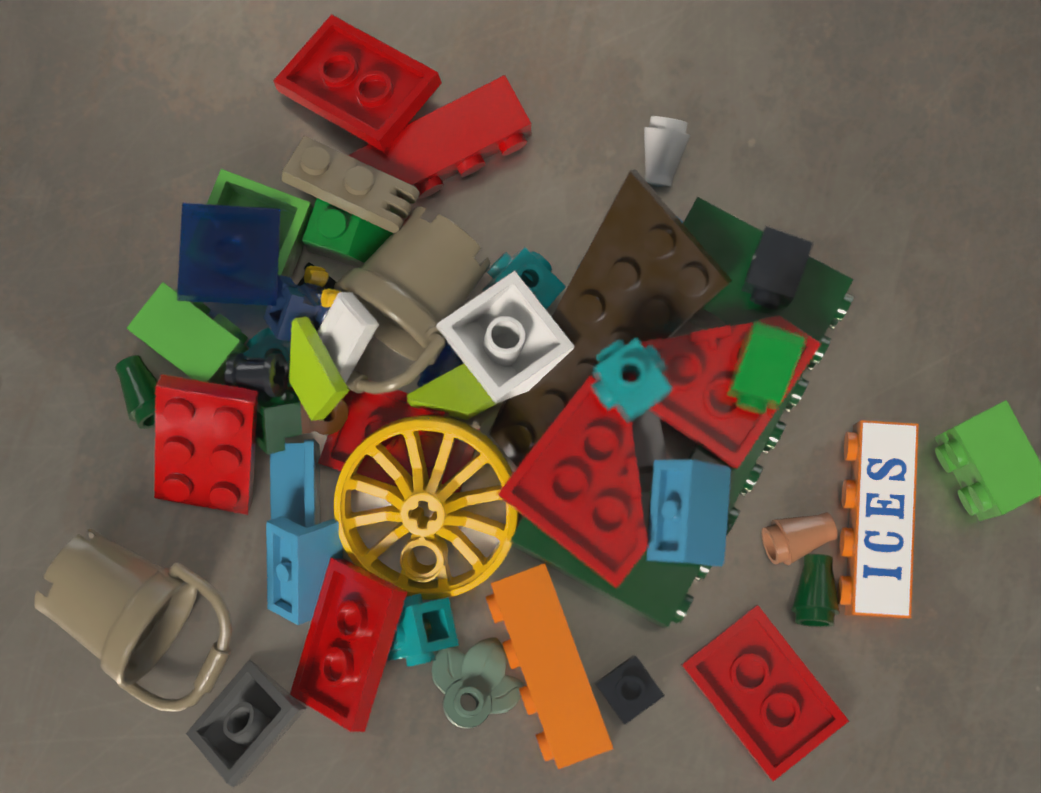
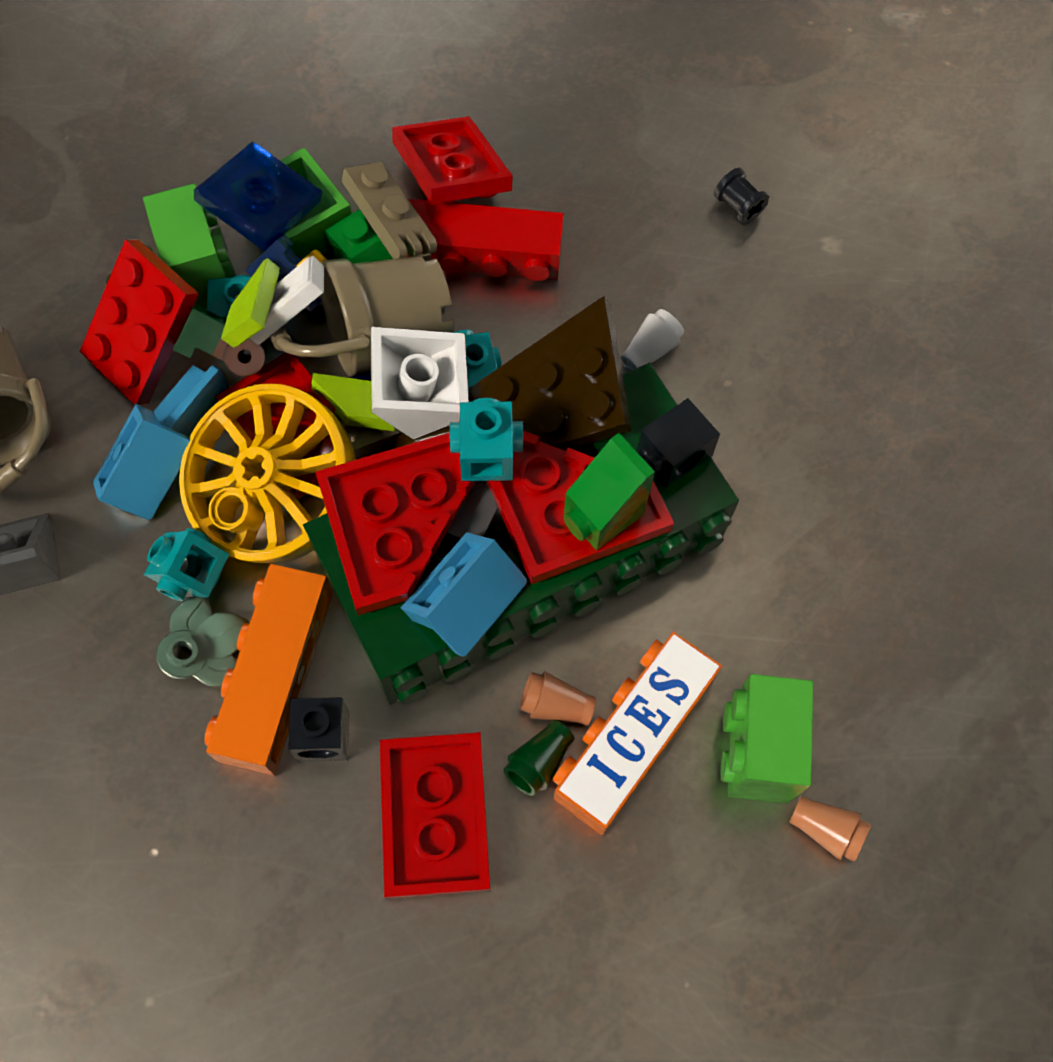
camera: 30 degrees right, 15 degrees down
black bush [225,353,289,397] -> none
red plate [289,558,407,732] -> none

